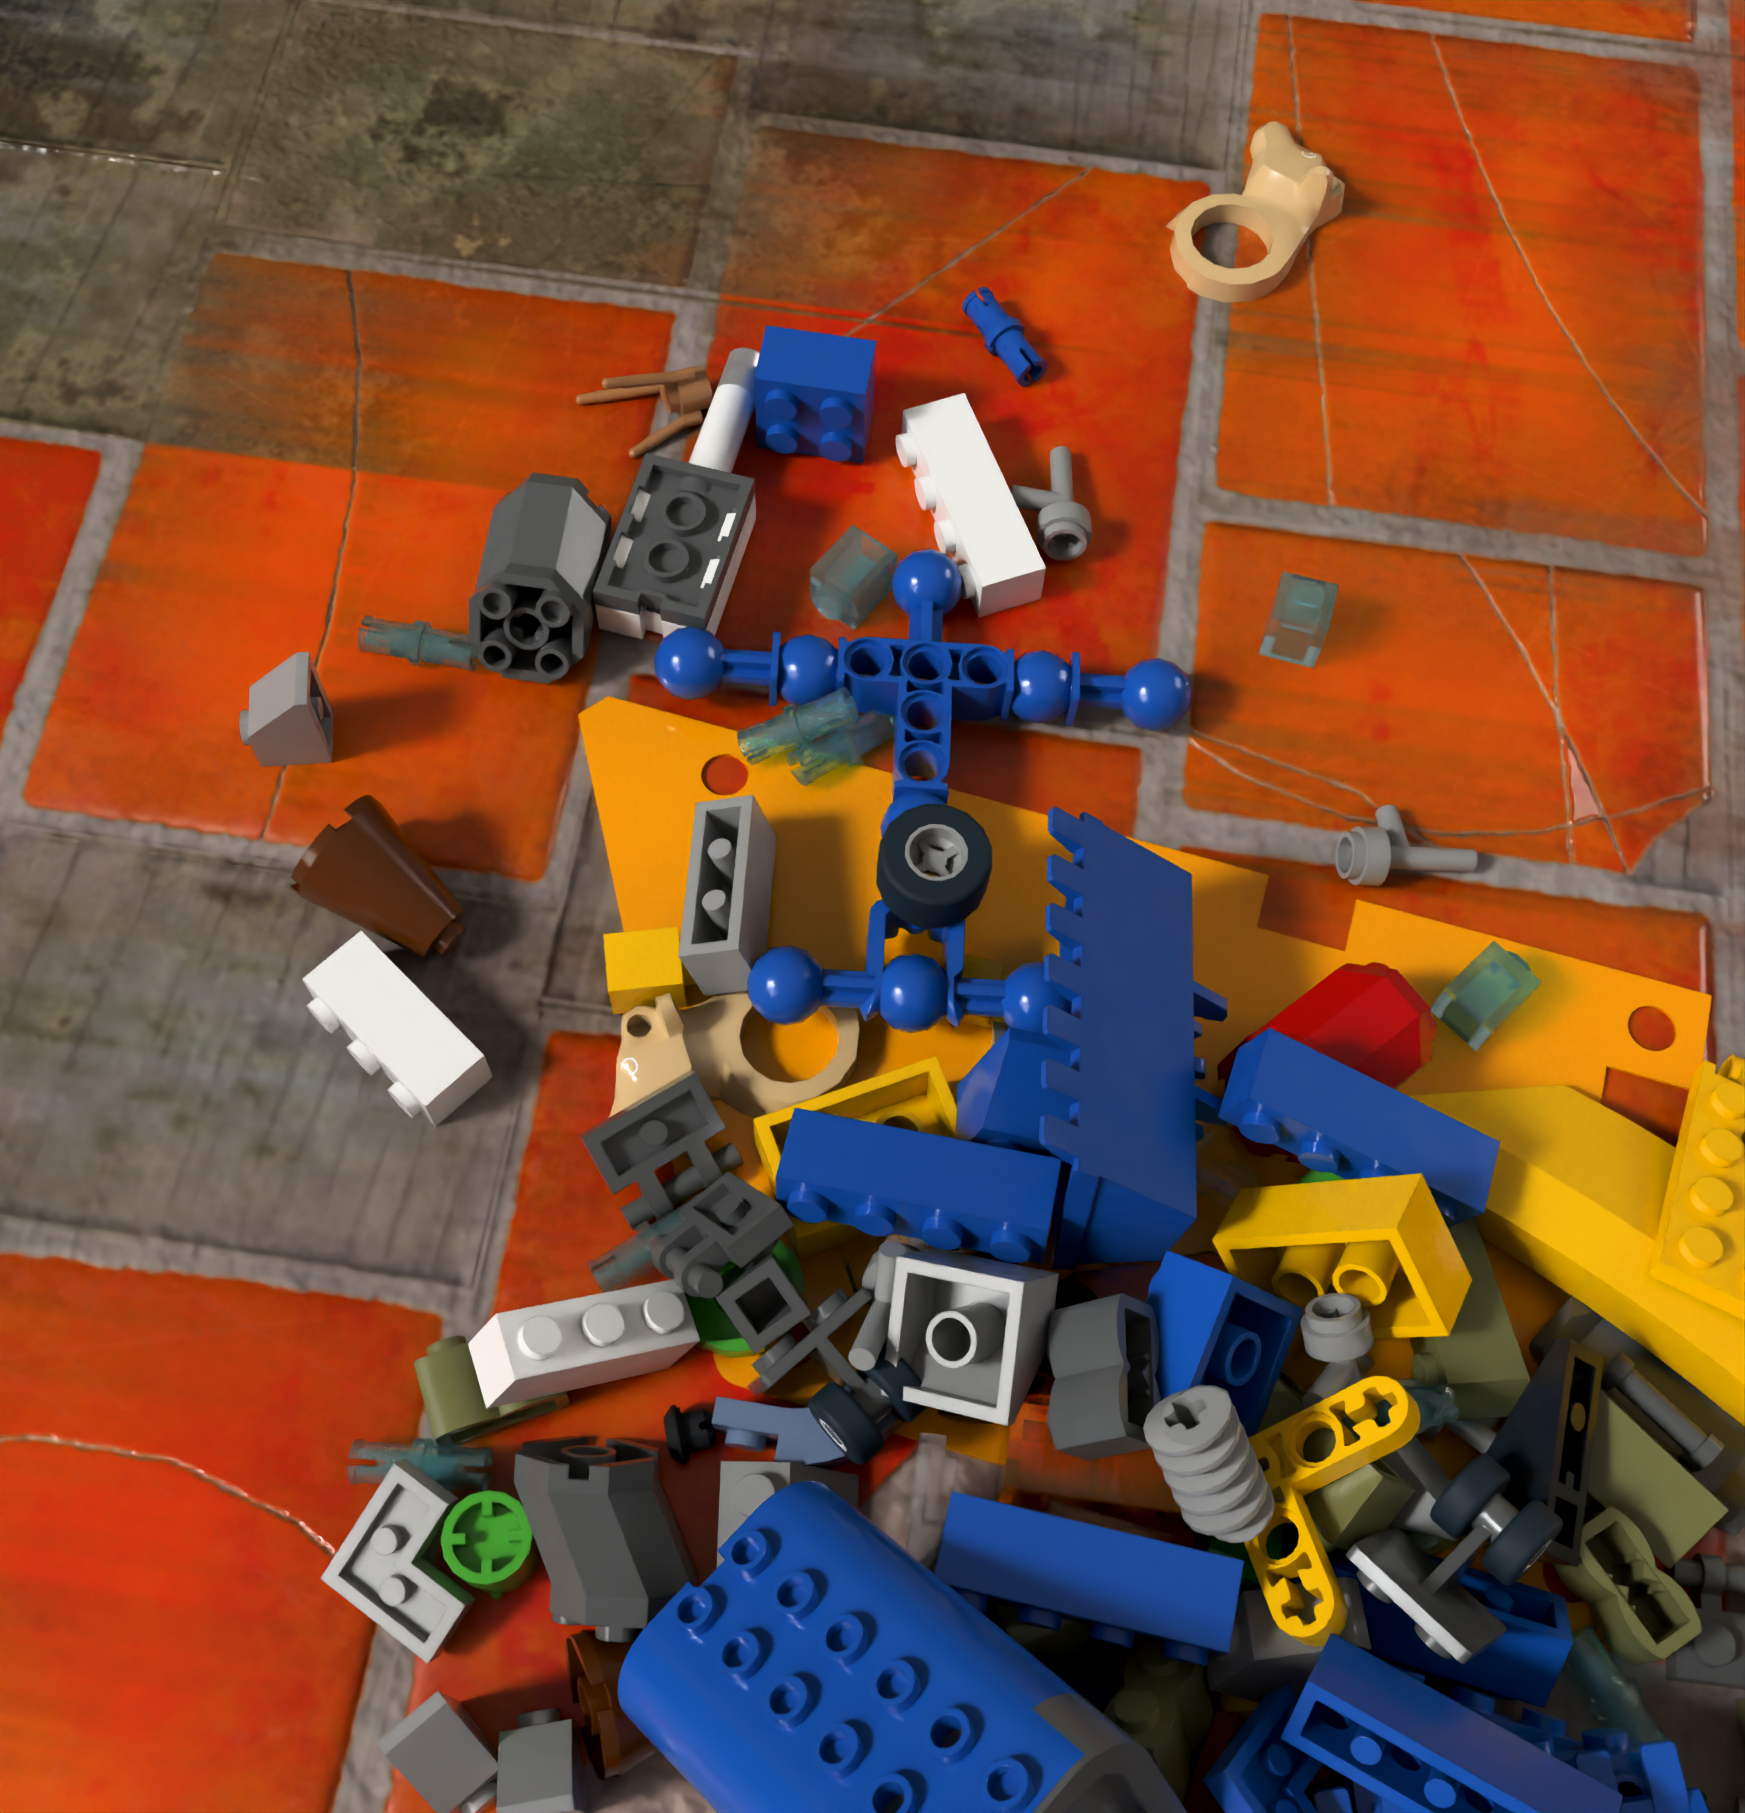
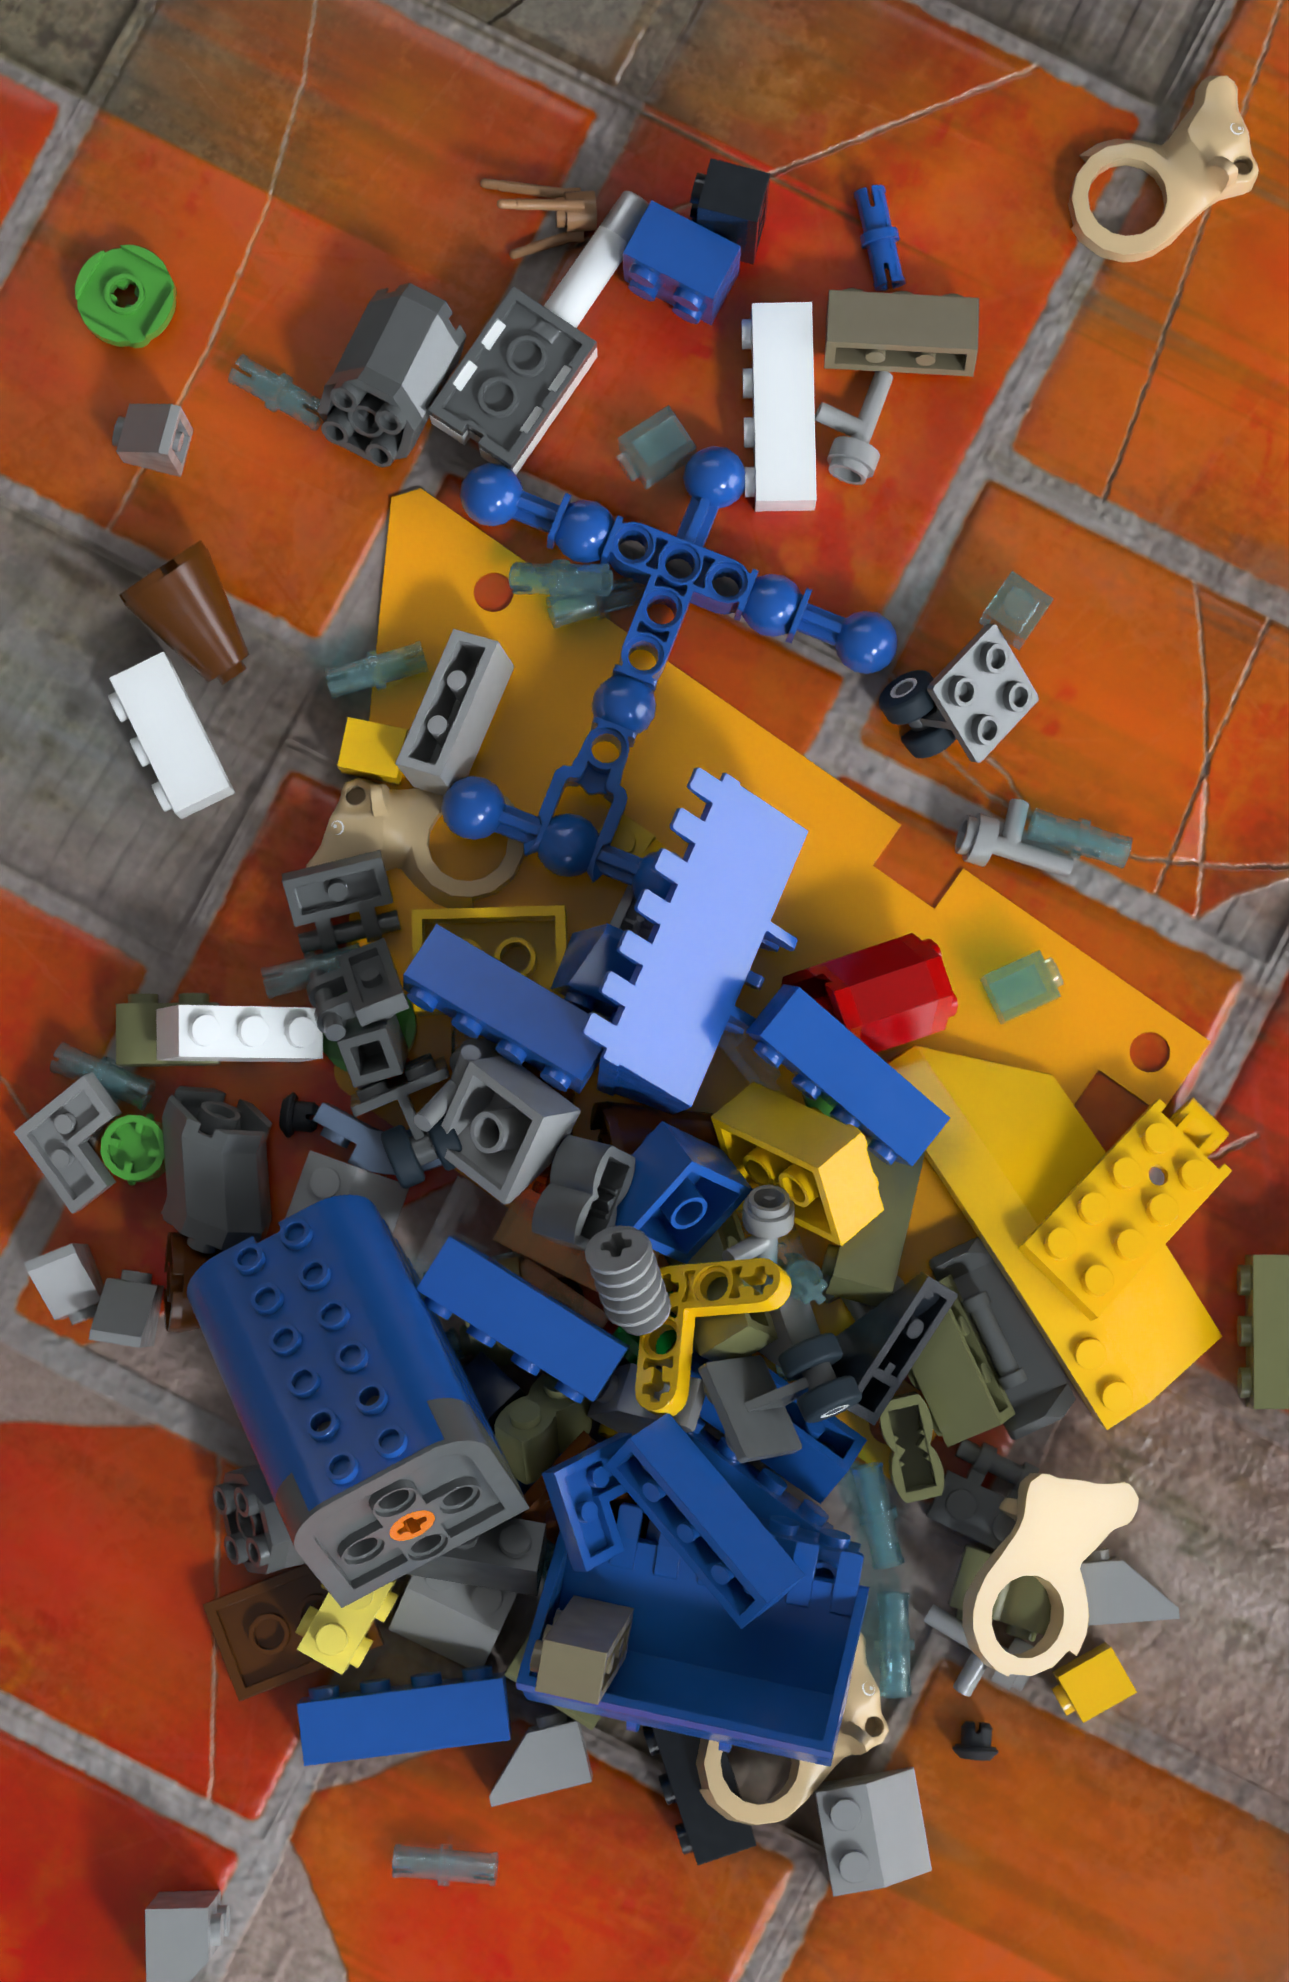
camera: 25 degrees right, 20 degrees up
black wheel [876,804,992,928] -> none
none -> bright green plate [75,244,177,348]
none -> clear light blue pin [324,641,429,700]
none -> black brick [690,158,770,265]
none -> dark tan brick [824,288,979,377]
none -> plate [879,624,1039,763]
none -> clear light blue pin [1026,808,1133,869]

